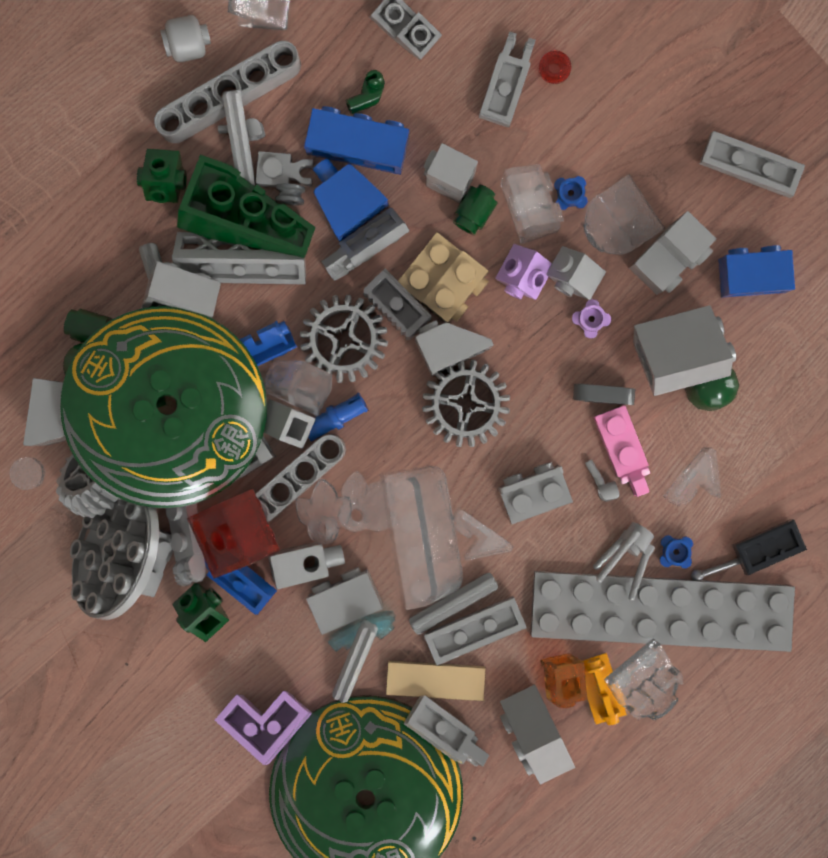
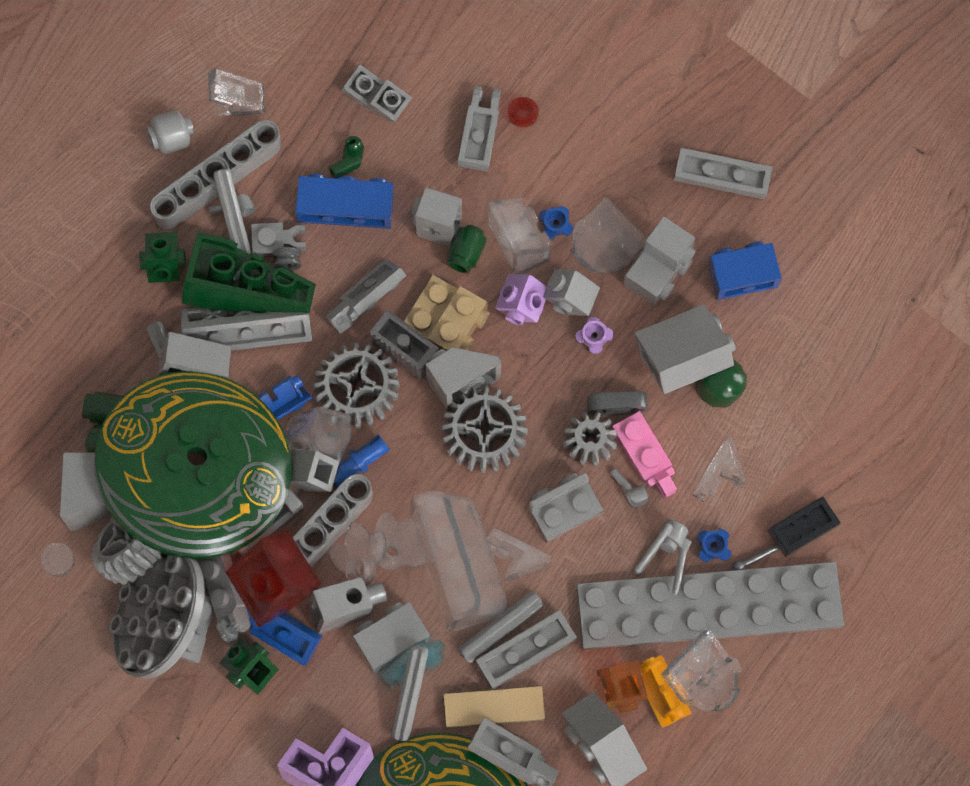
camera: 10 degrees left, 15 degrees down
blue torso [313,158,389,242] -> none
none -> light grey gear [563,412,617,467]

